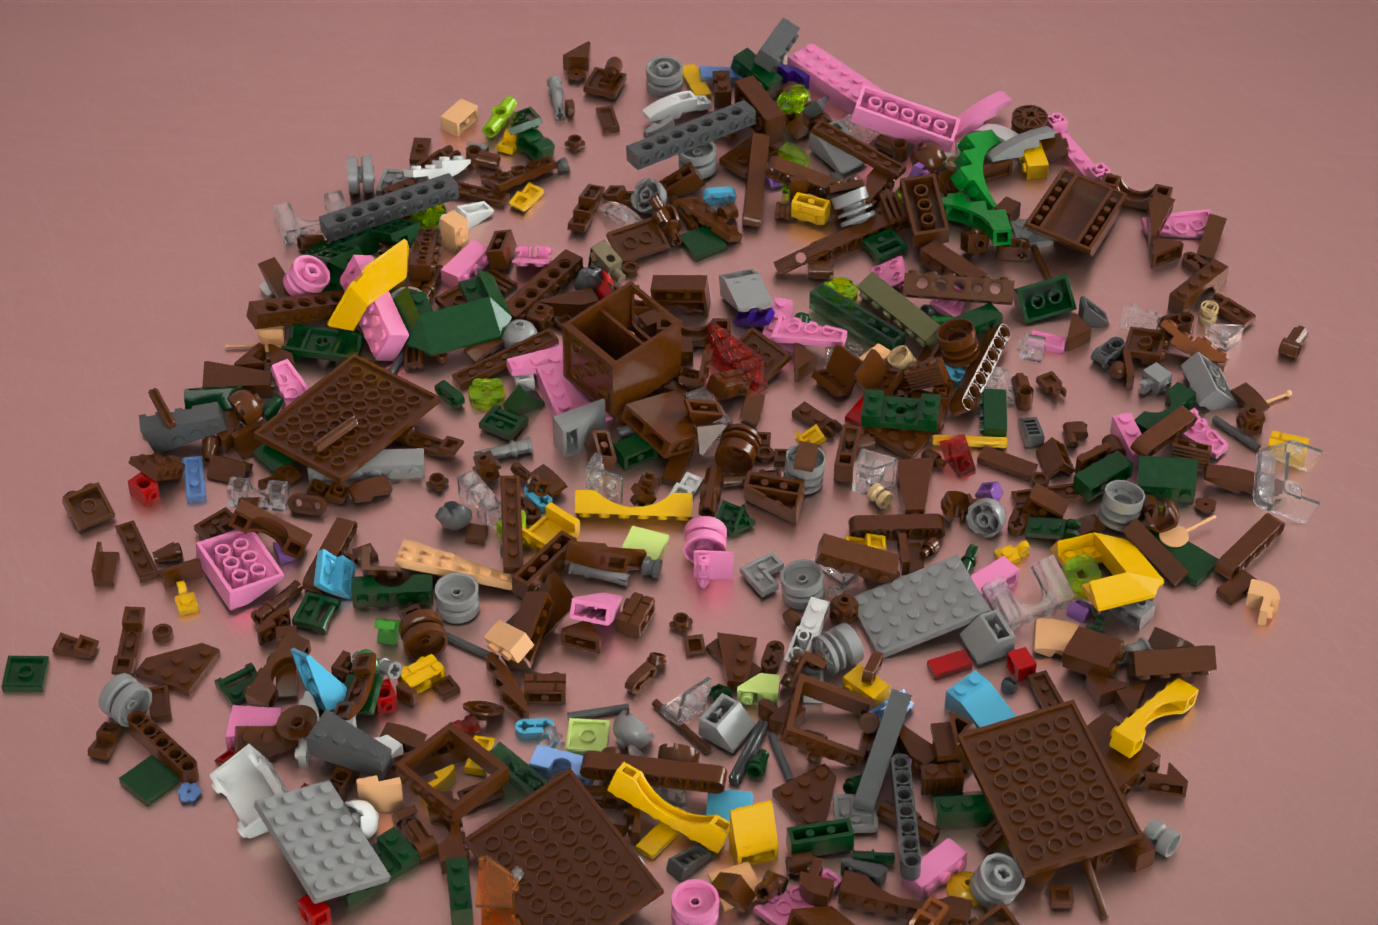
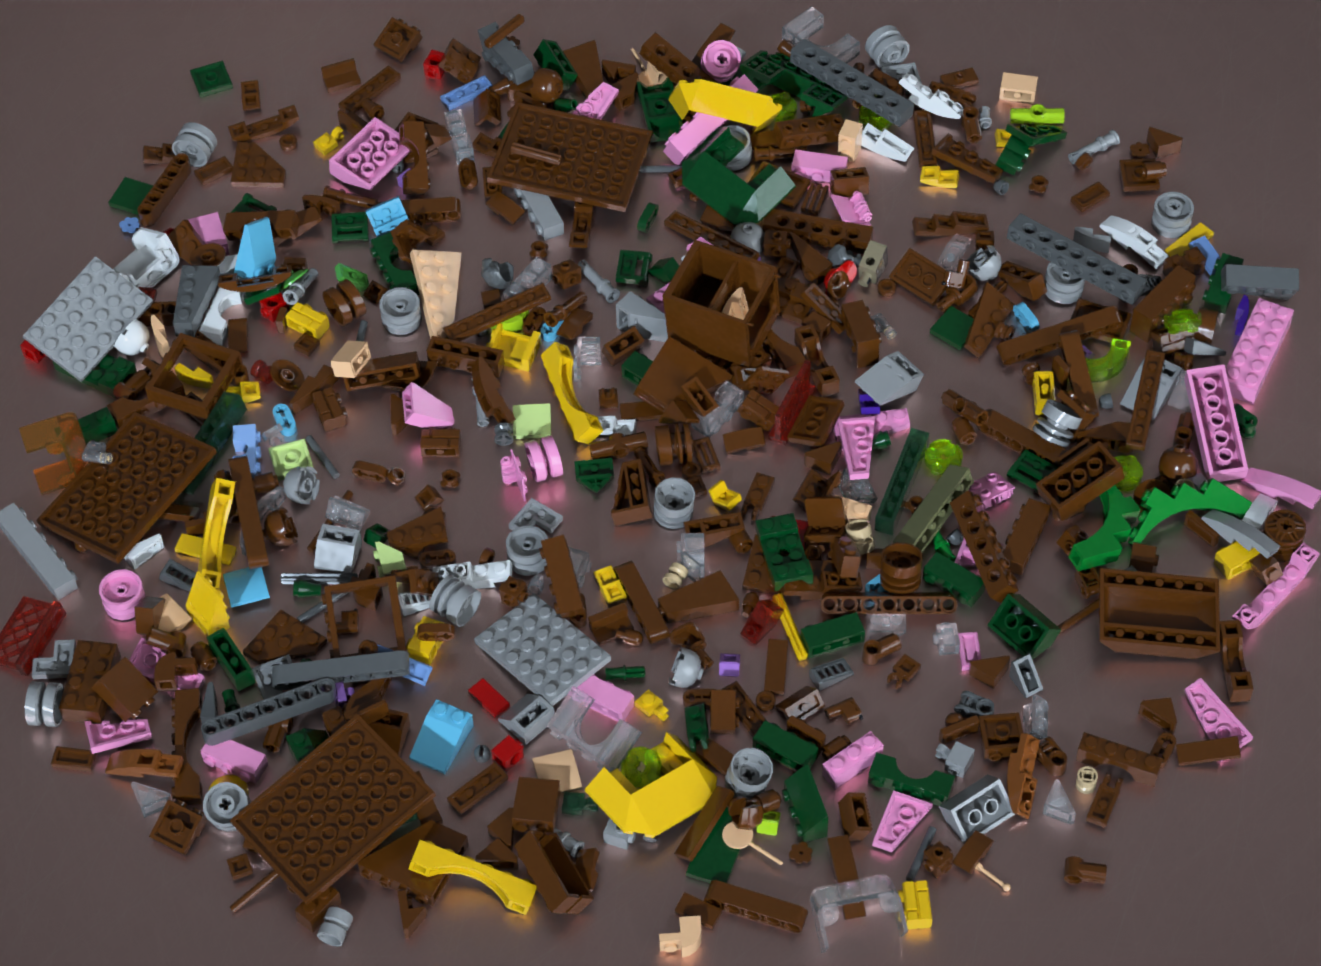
camera: 70 degrees right, 10 degrees up
clear neon green plate [468,378,506,410] -> none
reddish brown tile [630,483,657,506] -> none
reddish brown slope [793,441,818,472] -> none
medium lavender tile [908,162,930,177] -> none
reddish brown beam [1130,405,1198,456] -> none
reddish brown slope [1145,192,1175,247] -> none

